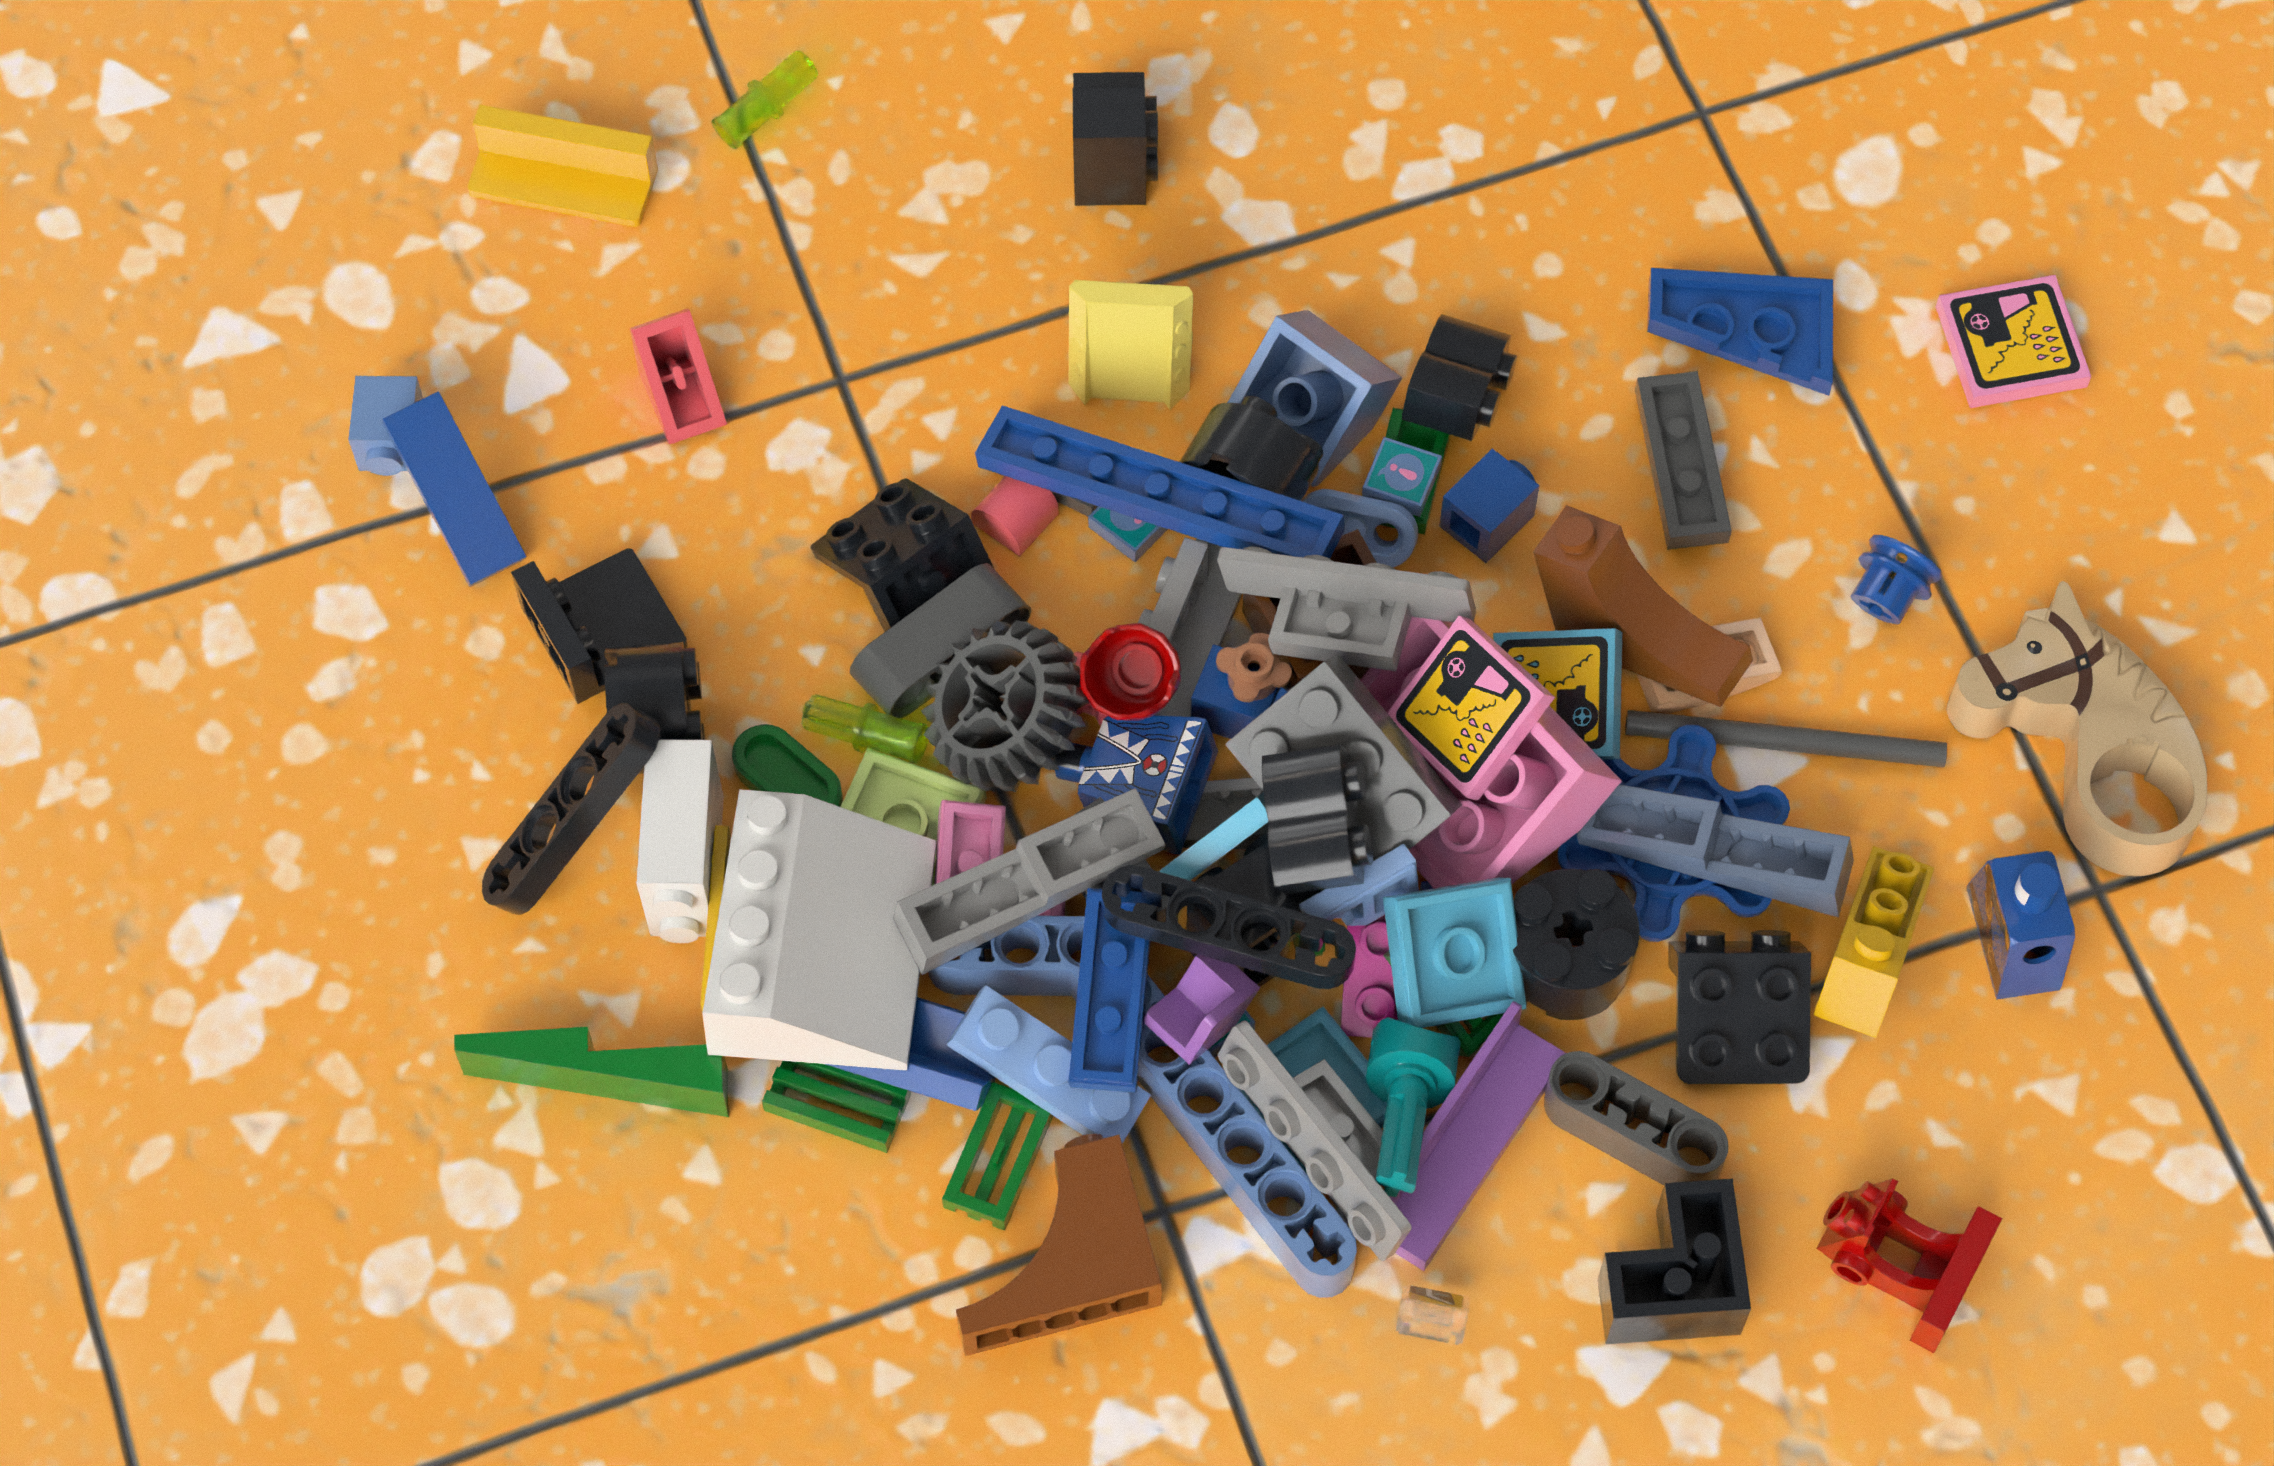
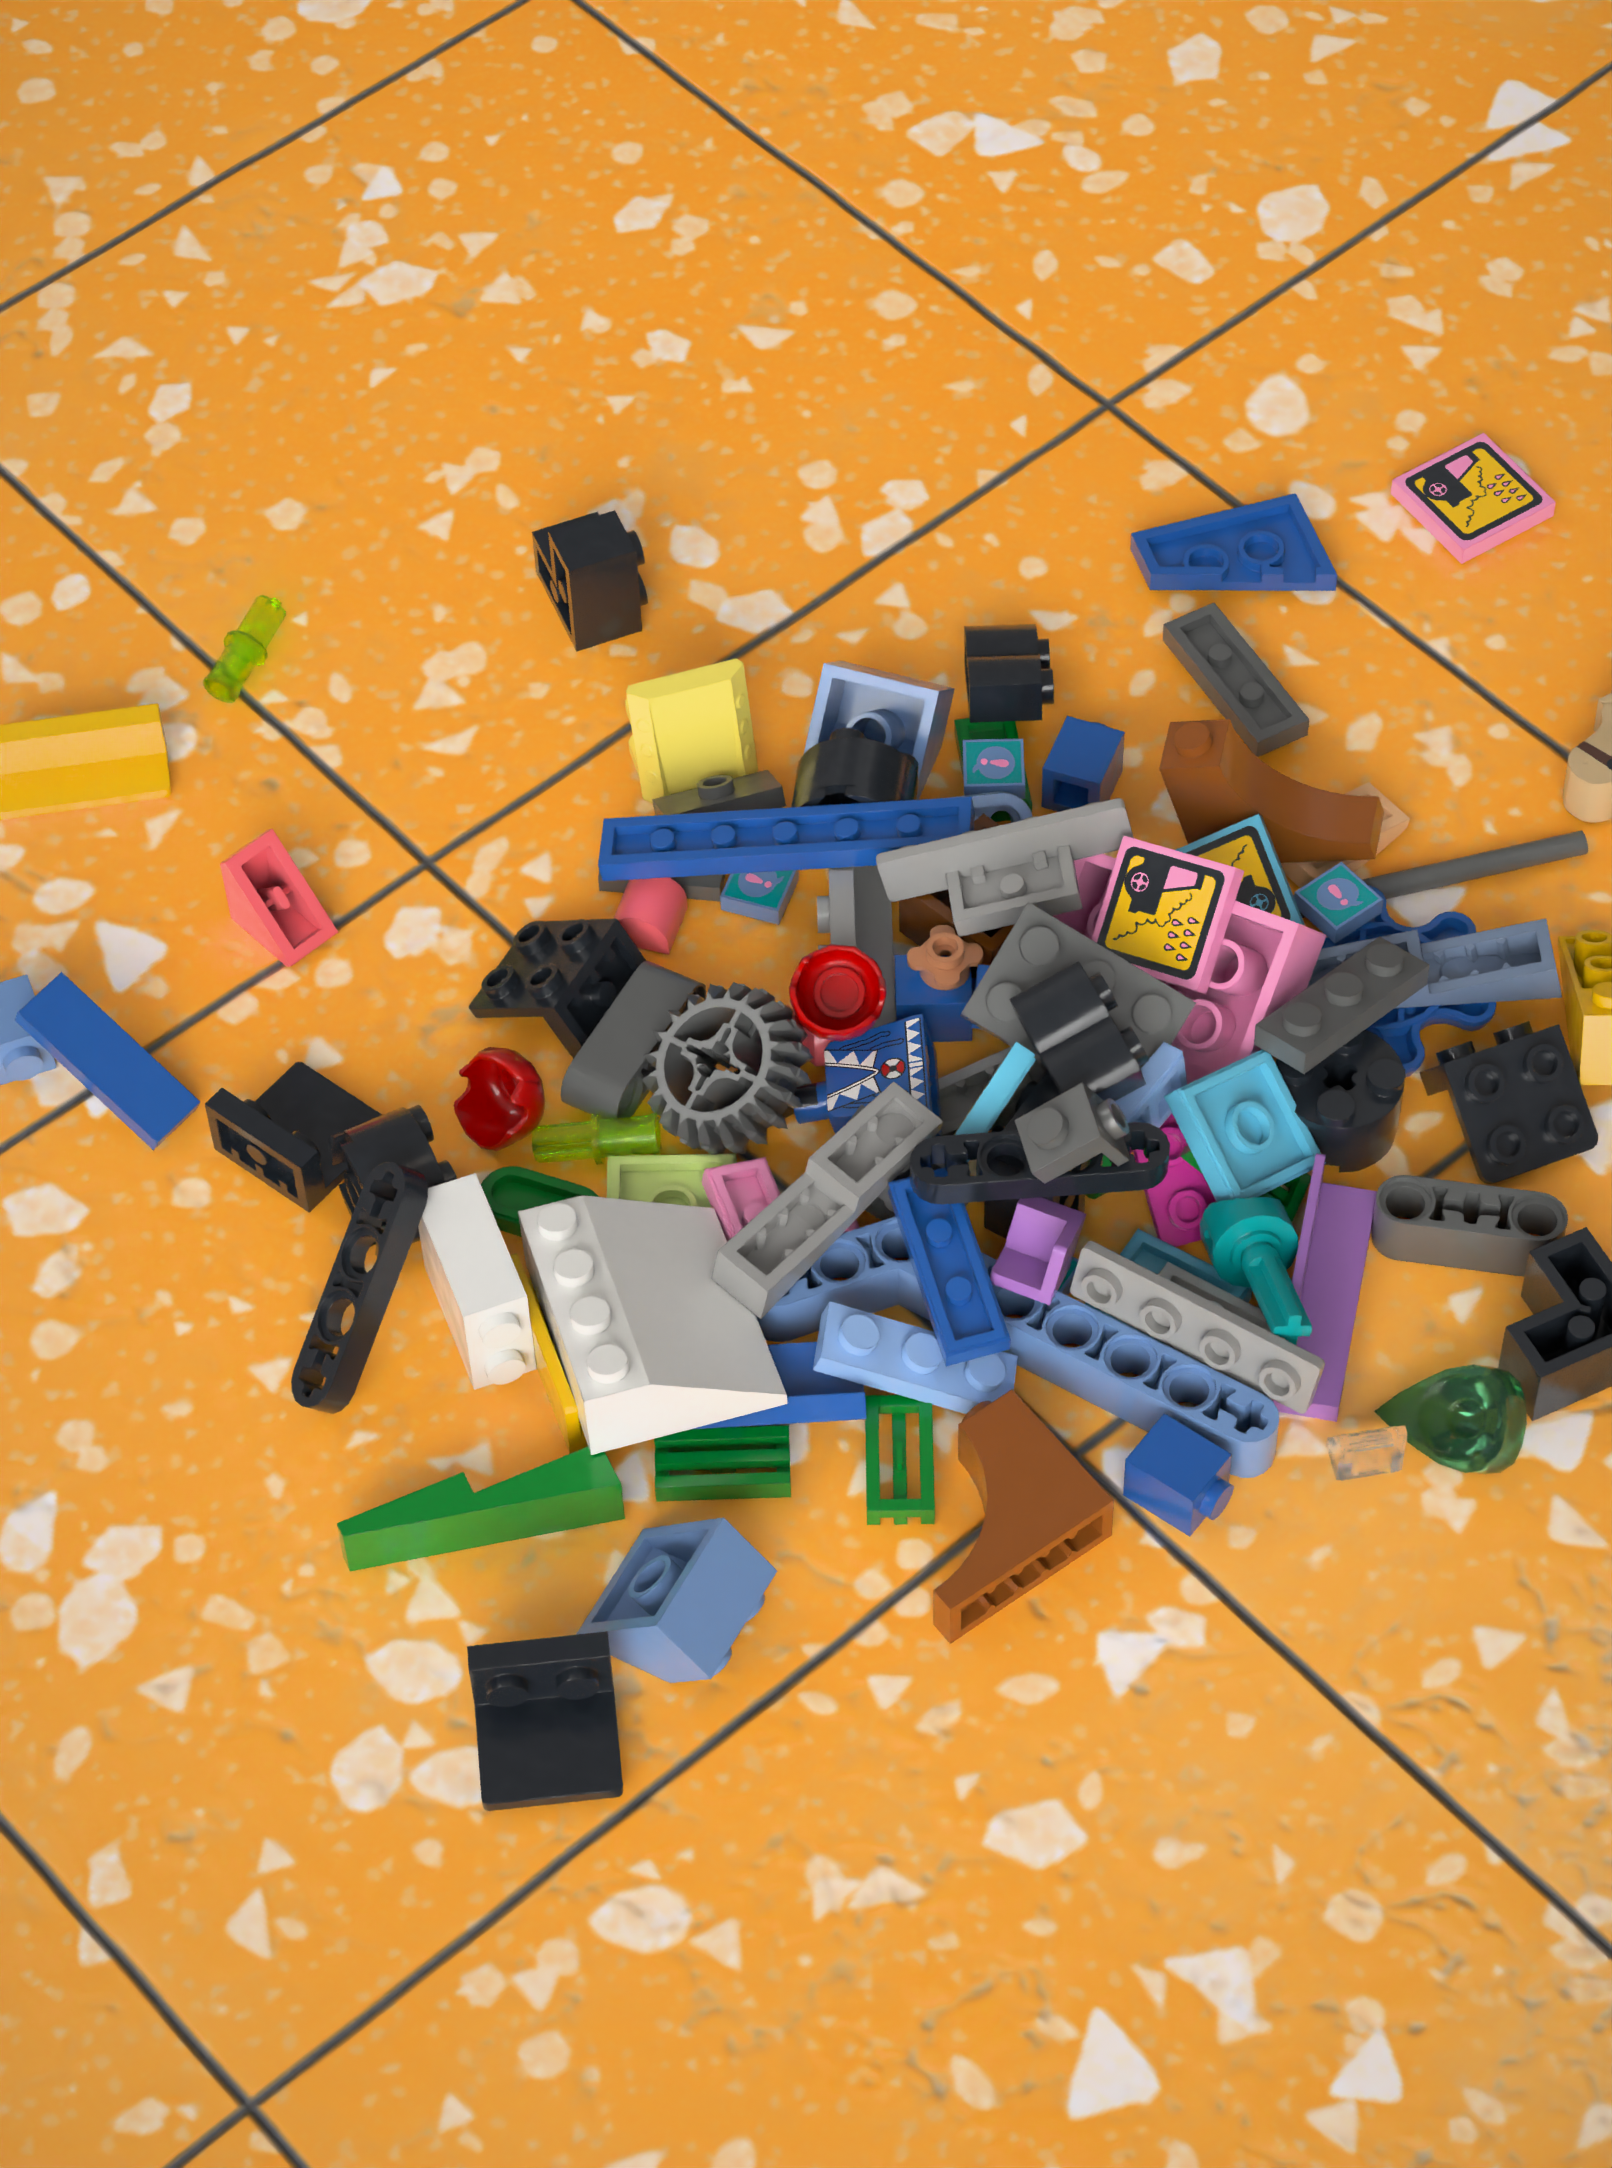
camera: 20 degrees left, 10 degrees down
blue piece [1851,535,1943,625] -> none
none -> red hair [453,1047,545,1151]
none -> black bracket [467,1631,624,1811]
none -> medium blue slope [576,1517,777,1683]
none -> dark grey plate [652,770,786,815]
none -> dark grey bracket [1015,1082,1130,1184]
none -> blue brick [1123,1413,1234,1537]
none -> dark grey plate [1254,936,1430,1074]
none -> medium blue tile [1294,862,1383,943]
none -> clear green piece [1374,1364,1527,1475]

